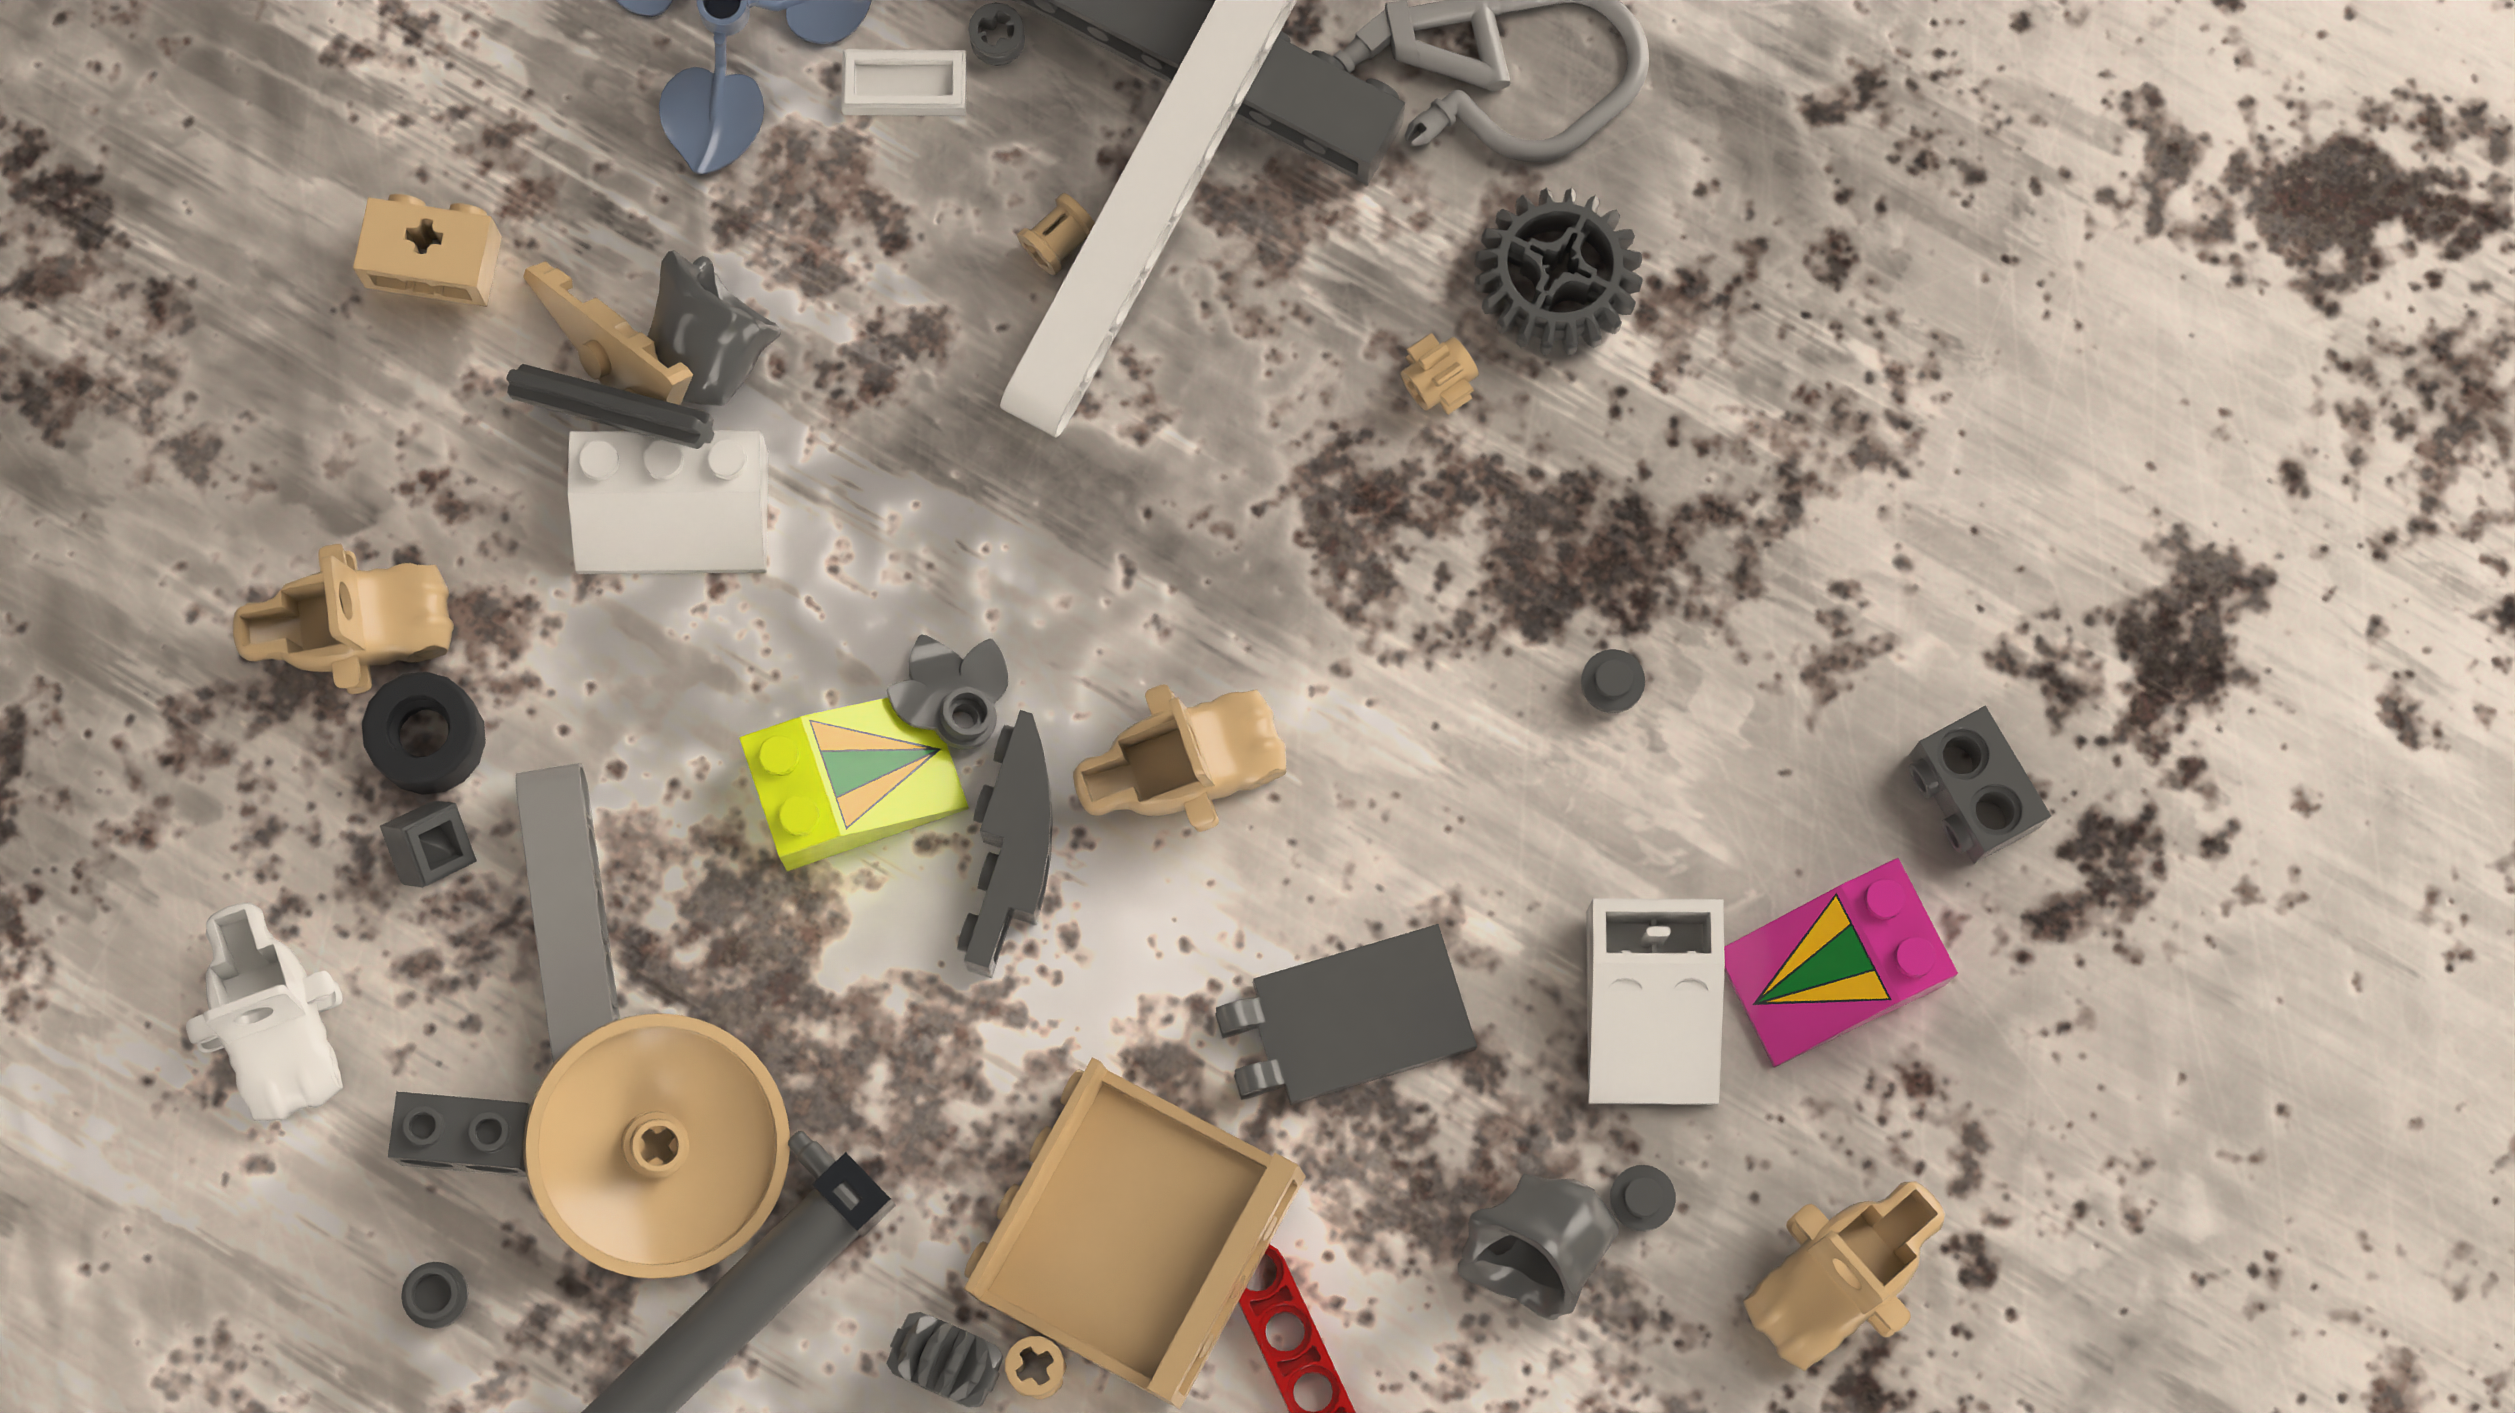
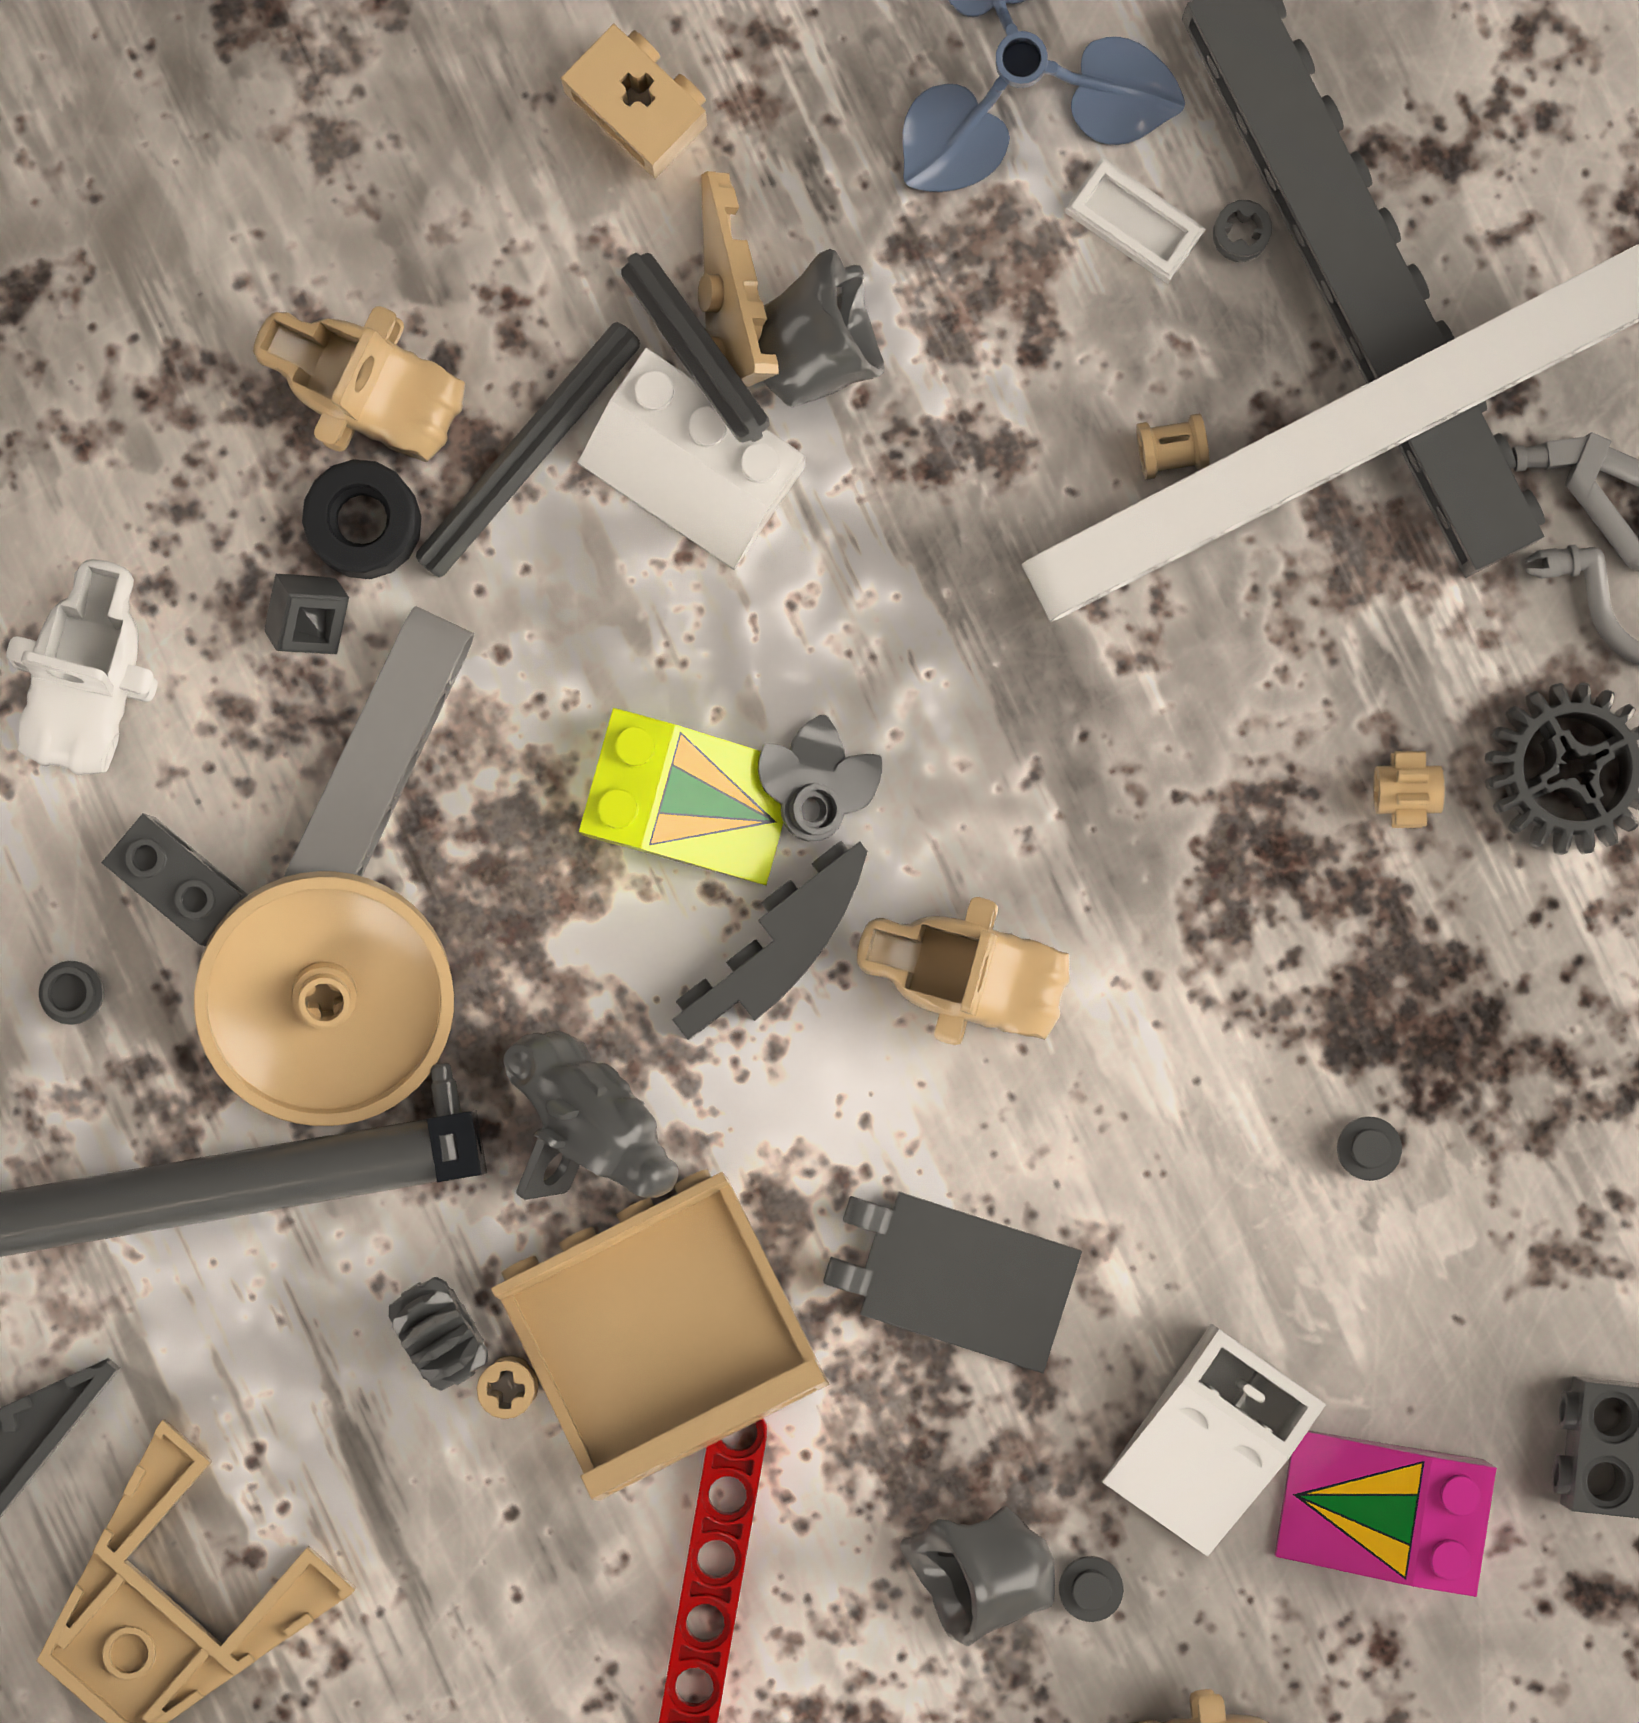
camera: 35 degrees right, 10 degrees up
none -> dark grey axle [416,322,640,578]
none -> dark grey piece [503,1031,679,1200]

